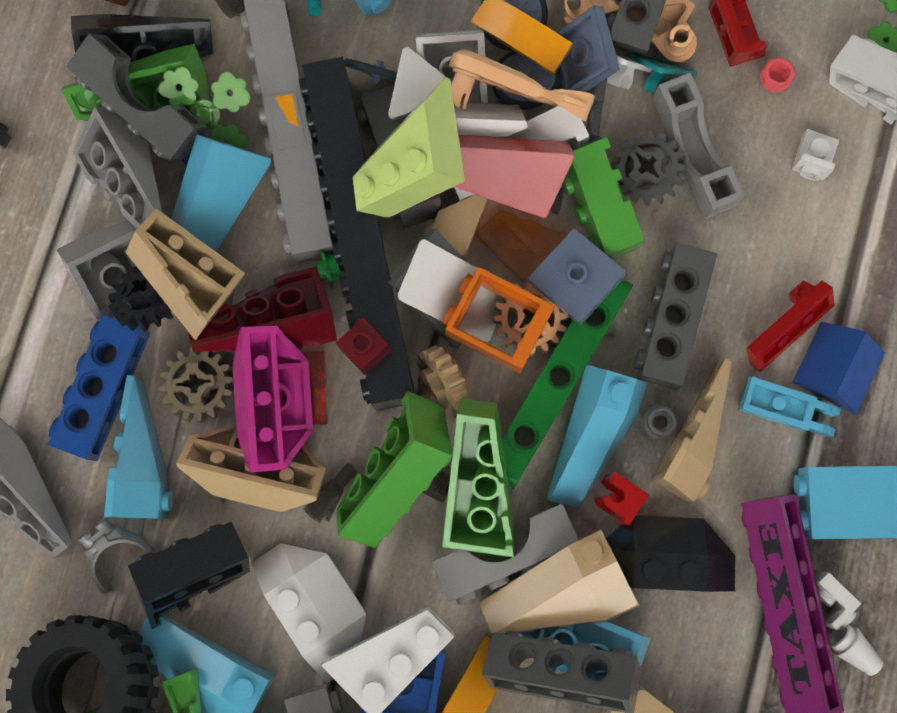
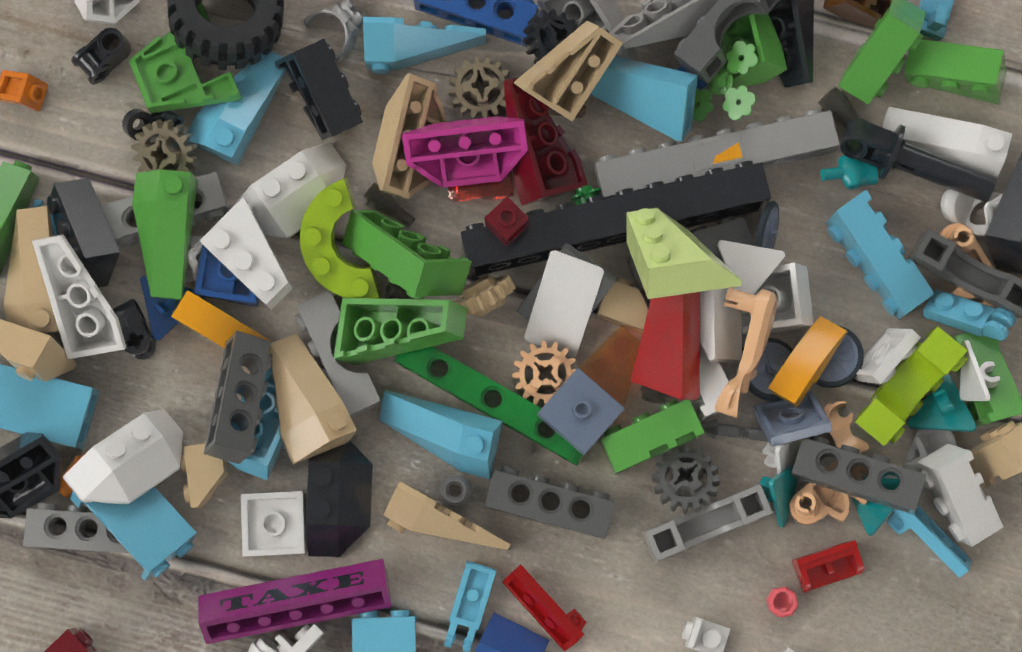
camera: 85 degrees right, 0 degrees up
orange window [442,267,555,374] -> none
red hinge [594,472,649,526] -> none
none -> white plate [241,491,306,557]
none -> lime brick [300,177,382,298]

